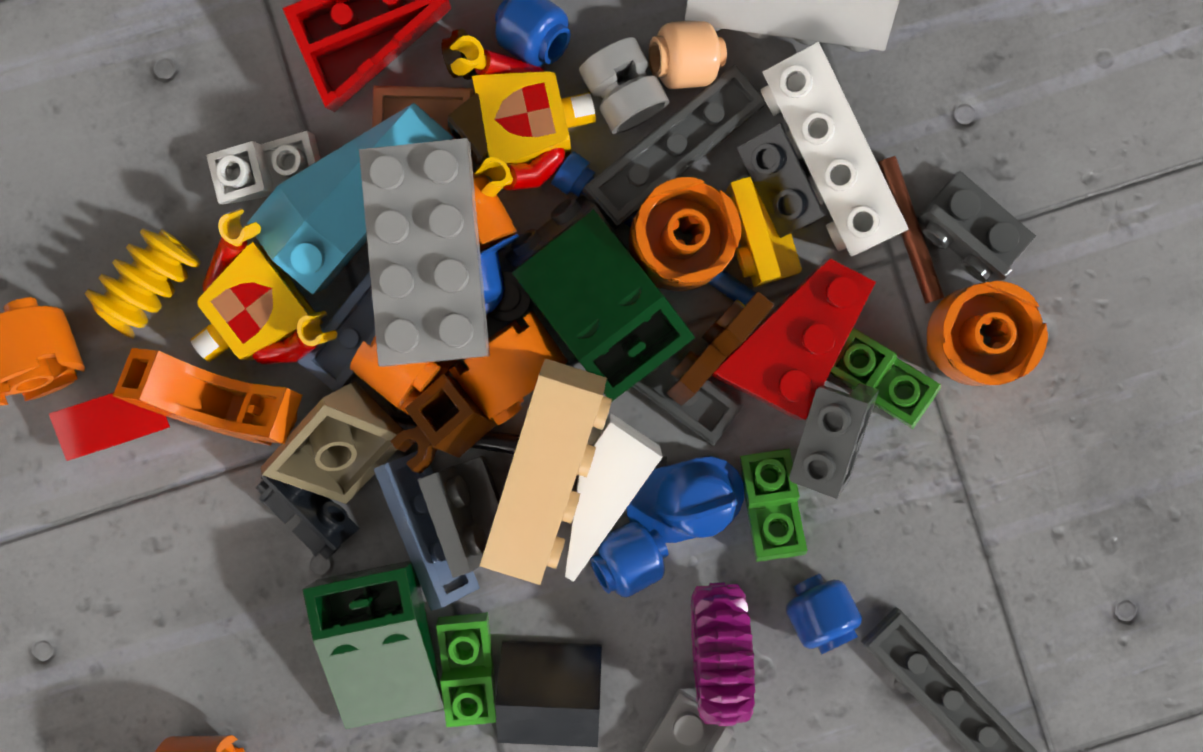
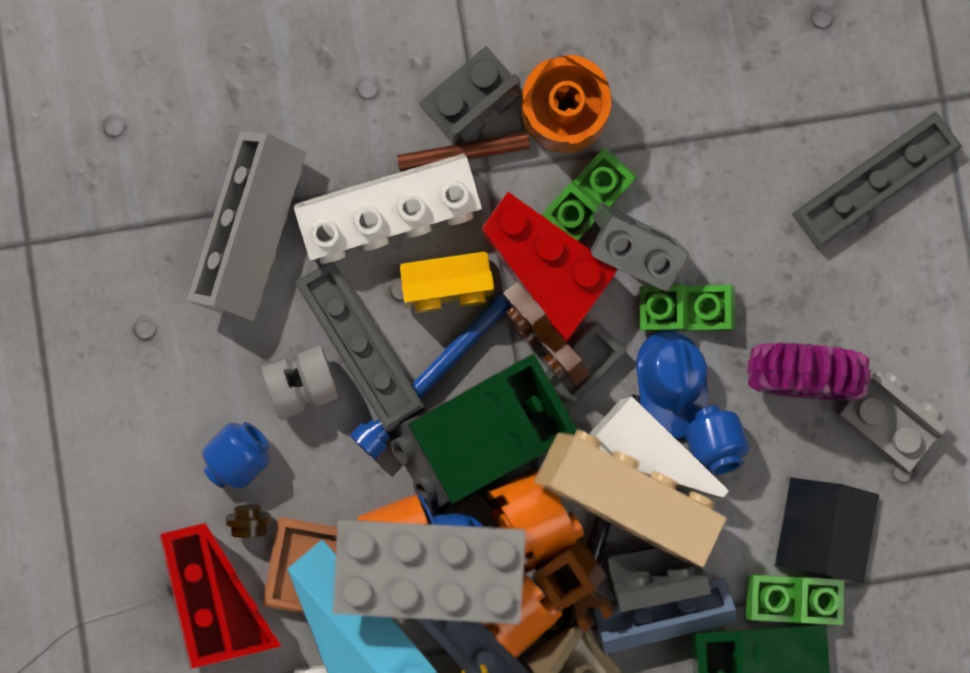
camera: 85 degrees left, 5 degrees down
dark brown slope [447,93,488,165] -> none
torso [450,35,596,197] -> none
orange brick [629,177,741,291] -> none
light nougat head [648,21,727,89] -> none
black hinge [737,123,826,238] -> none
blue head [786,574,862,655] -> none

